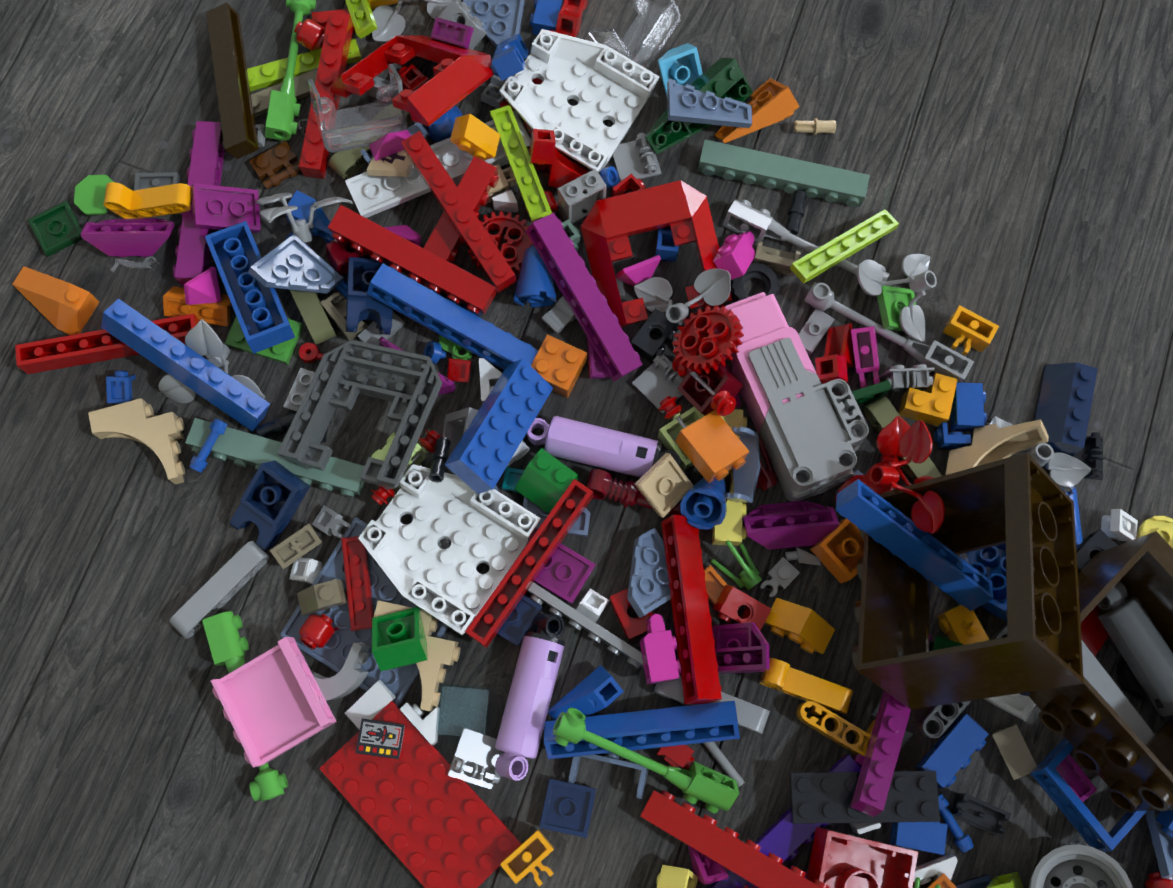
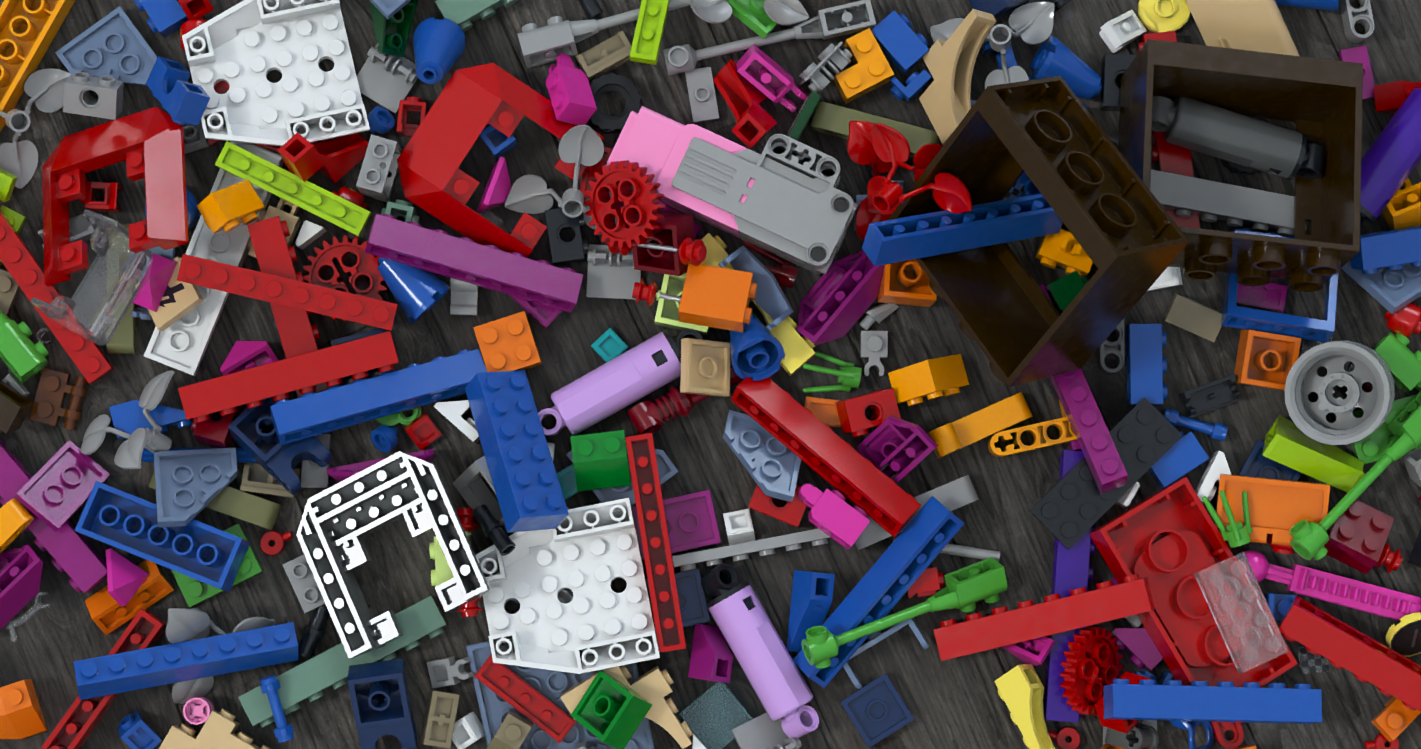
camera: 45 degrees left, 10 degrees up
magenta plate [430,17,474,49] -> none
none -> bright pink wheel [183,697,214,725]
none -> blue cone [413,17,466,84]
none -> teal tile [591,328,629,362]
none -> magenta slope [688,624,733,683]
none -> orange brick [1234,330,1301,391]

